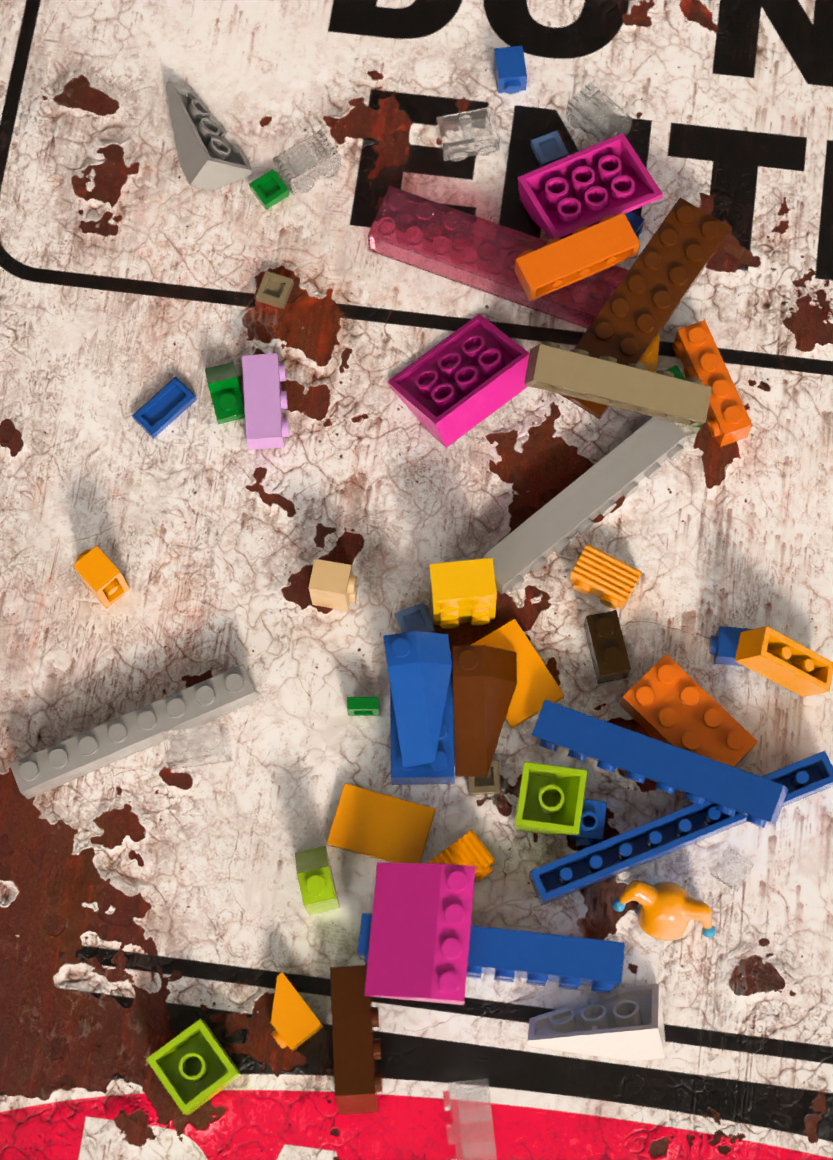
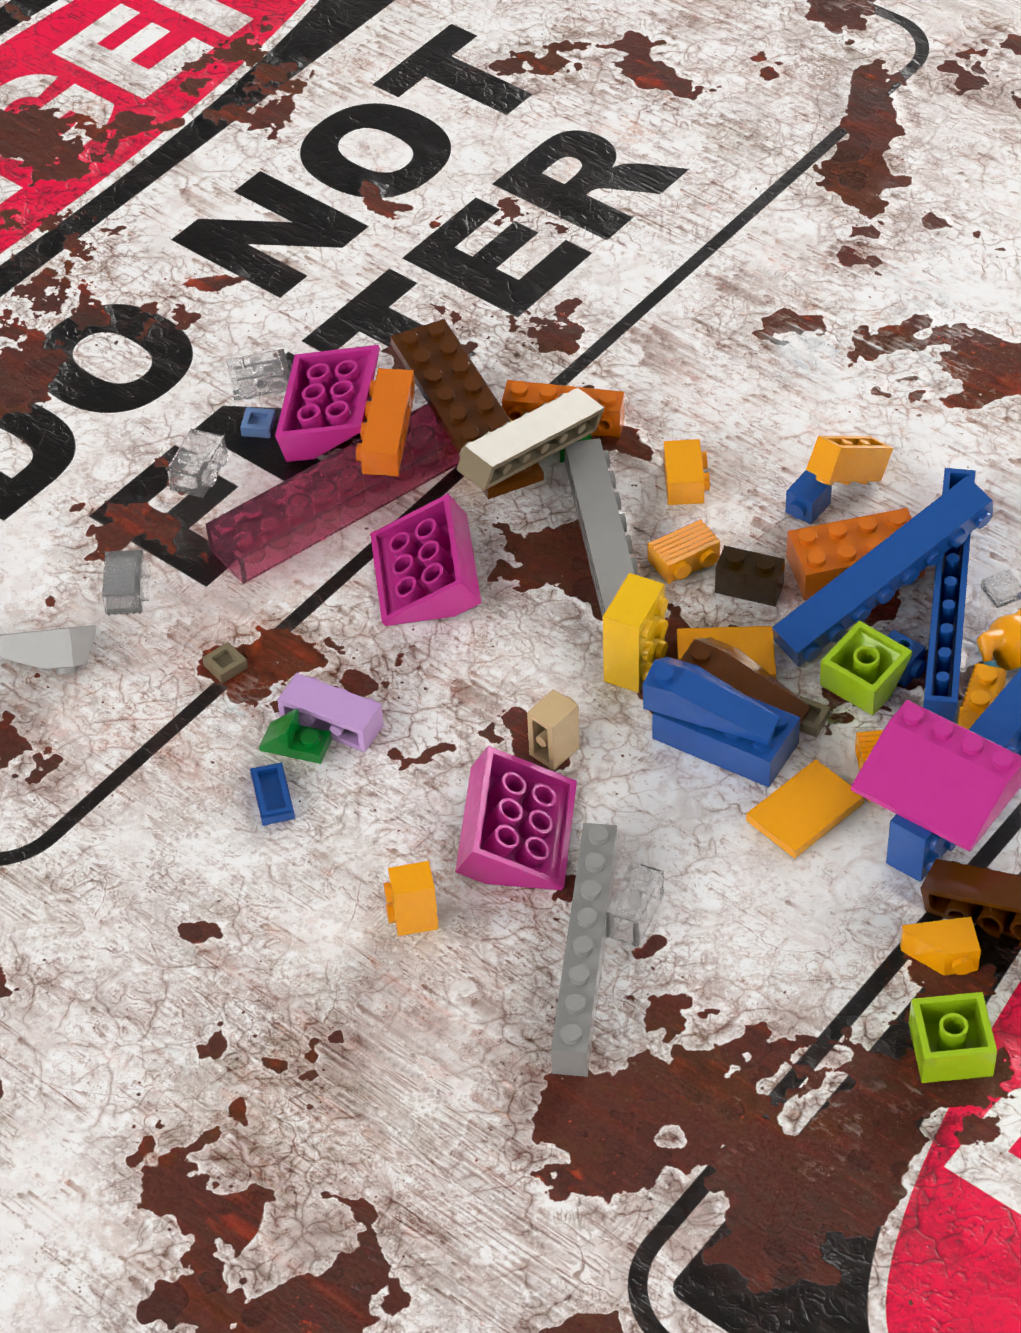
camera: 60 degrees left, 25 degrees down
green tile [249,169,290,210] -> none
lime slope [295,846,340,916] -> none
green tile [347,697,380,716] -> none
medium blue tile [395,603,435,633] -> none
blue brick [494,46,527,94] -> none
none -> dark pink slope [455,746,577,890]
none -> light orange brick [663,439,710,505]
none -> light orange brick [958,663,1007,730]

